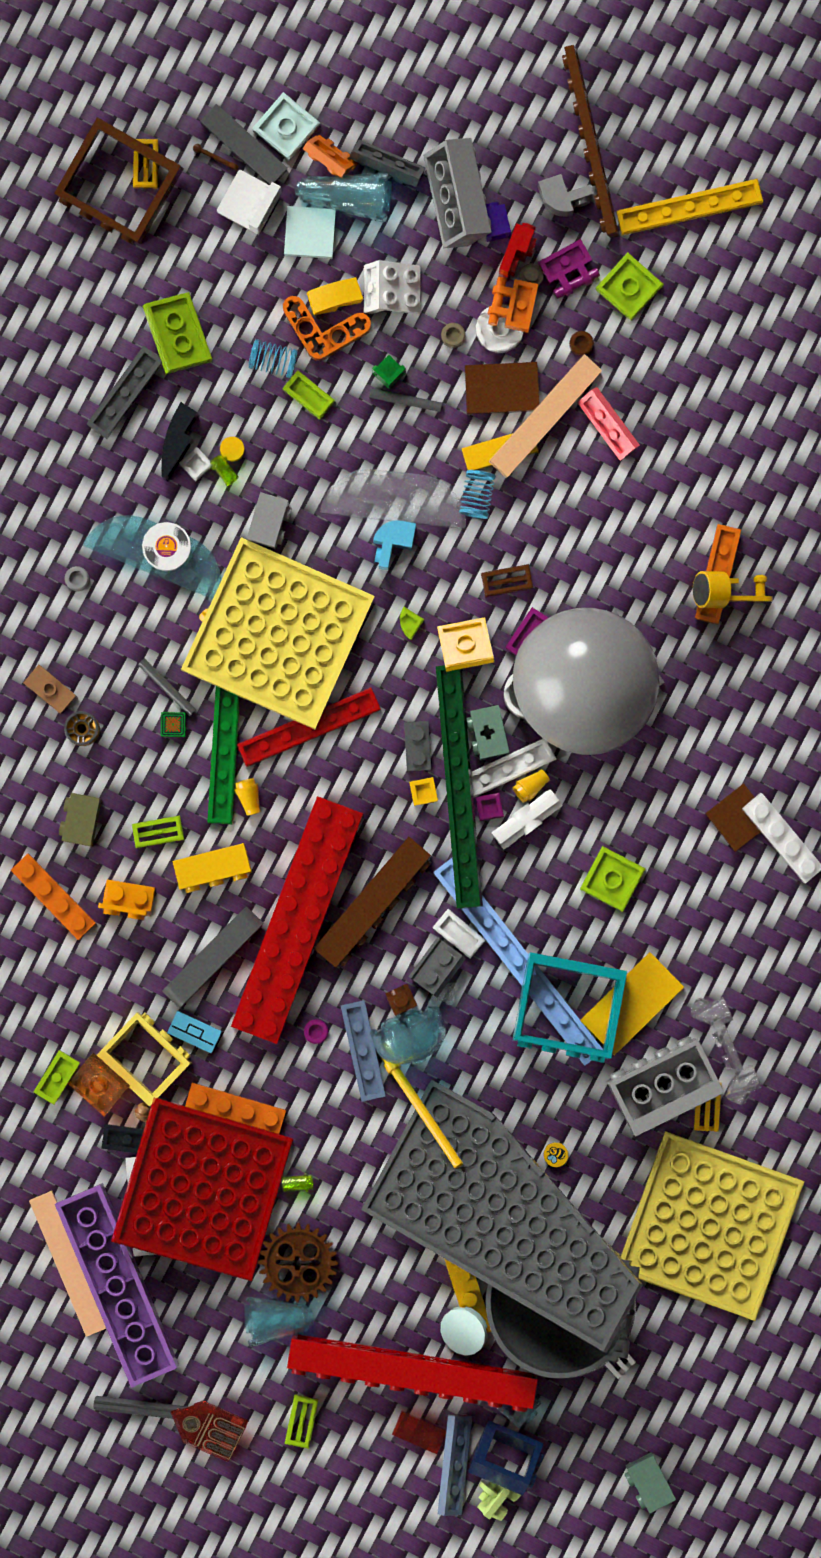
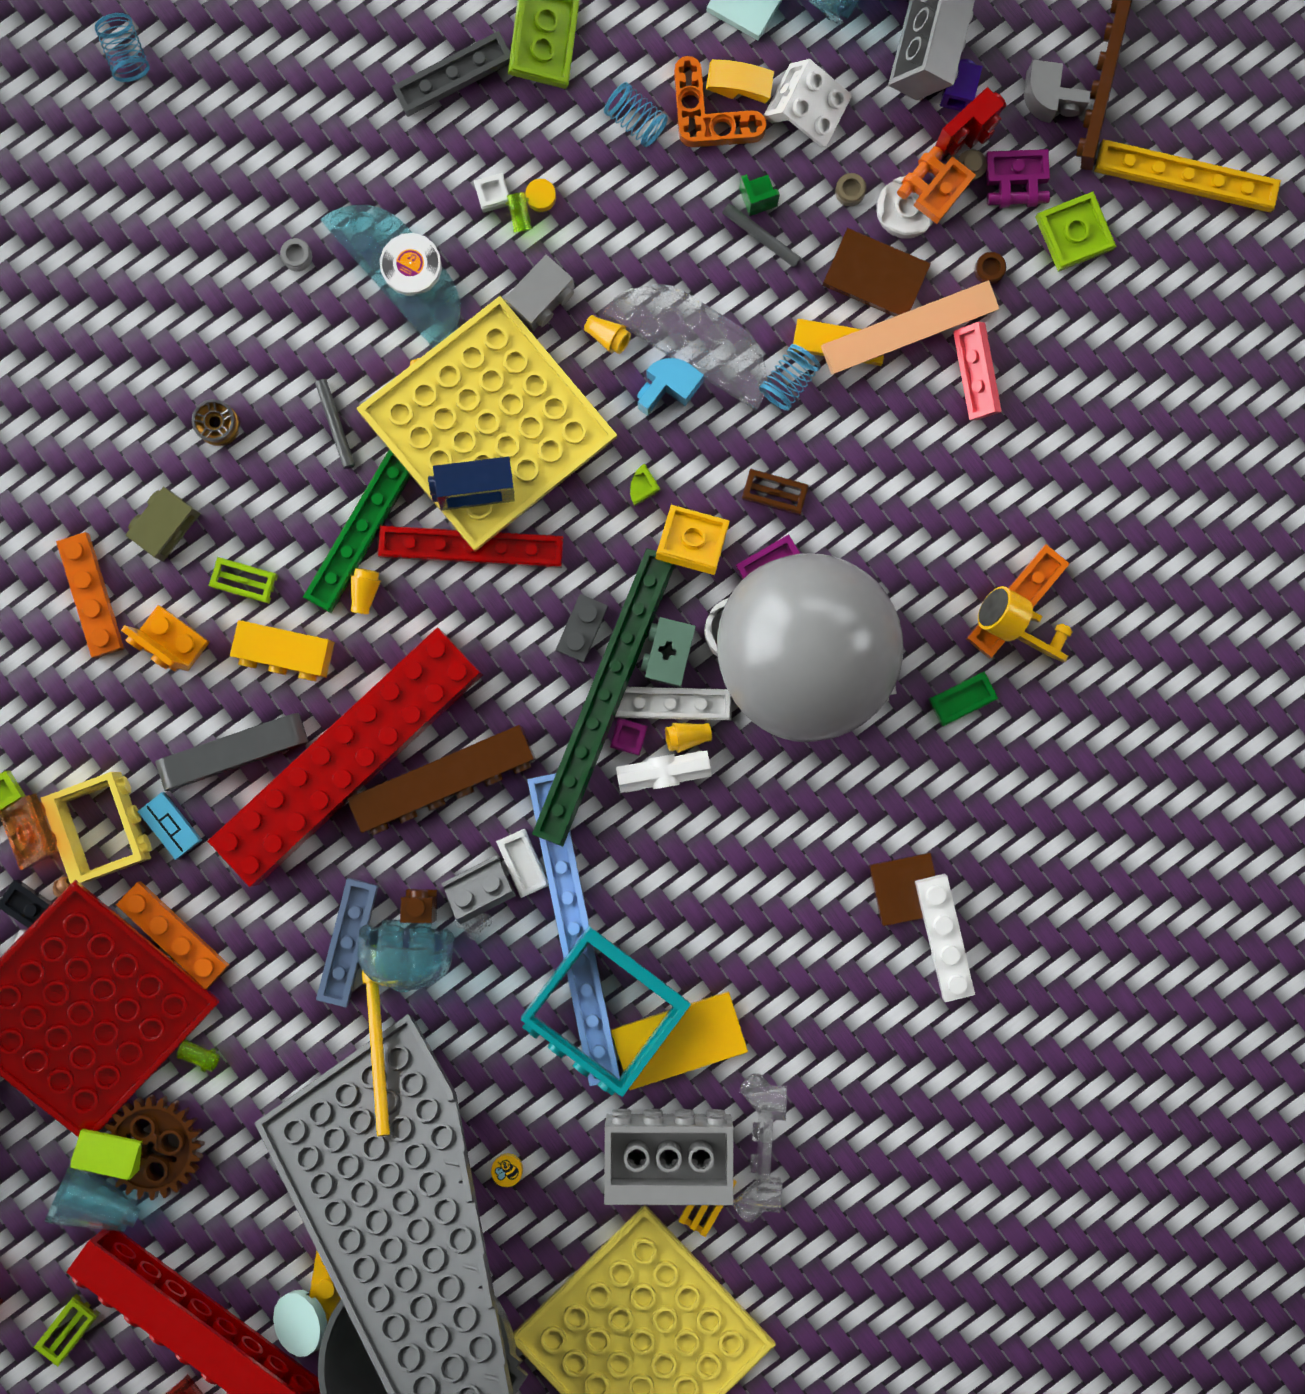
camera: 25 degrees right, 0 degrees up
medium nougat plate [23,664,76,714] -> none
black slope [161,402,199,482] -> none
tile [161,712,186,737] -> none
lime tile [282,370,335,420] -> none
magenta tile [304,1019,329,1044] -> none
yellow plate [409,777,438,806] -> none
lime tile [580,846,646,912] -> none
none -> lime slope [70,1128,142,1180]
none -> dark blue window [428,456,515,511]
none -> yellow cone [584,315,631,354]
none -> green tile [928,671,999,726]

